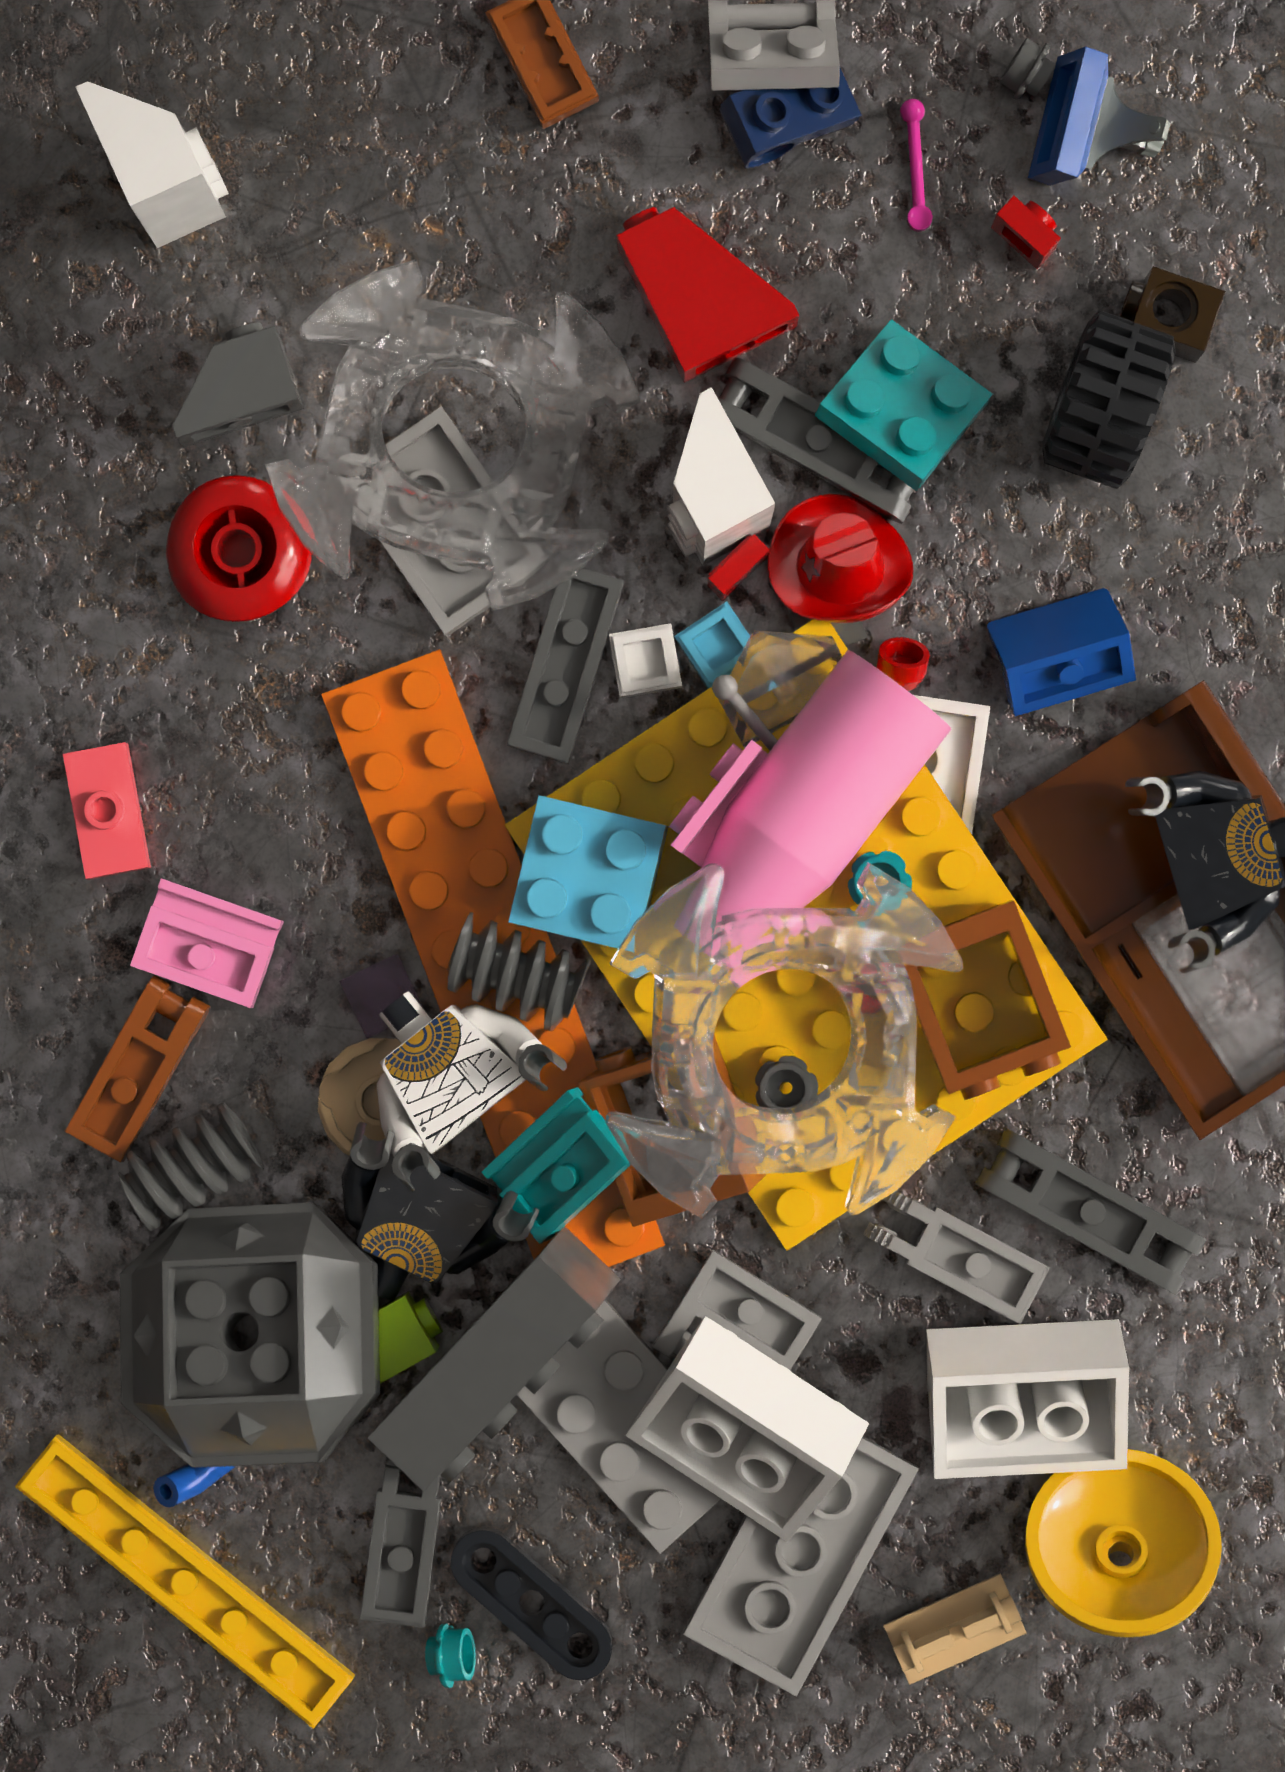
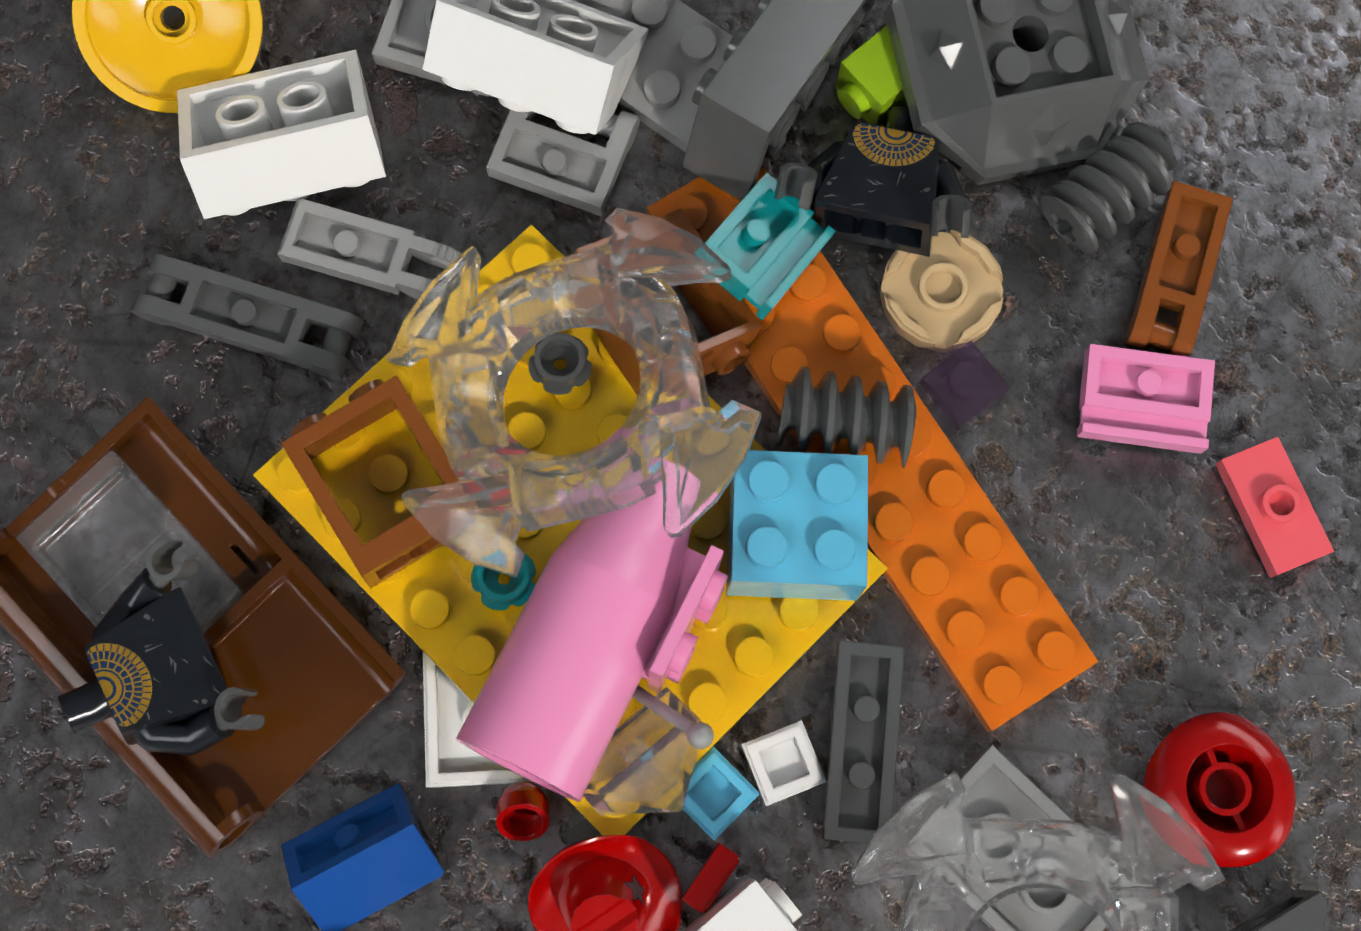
camera: 160 degrees right, 10 degrees down
torso [377,991,567,1192] -> none

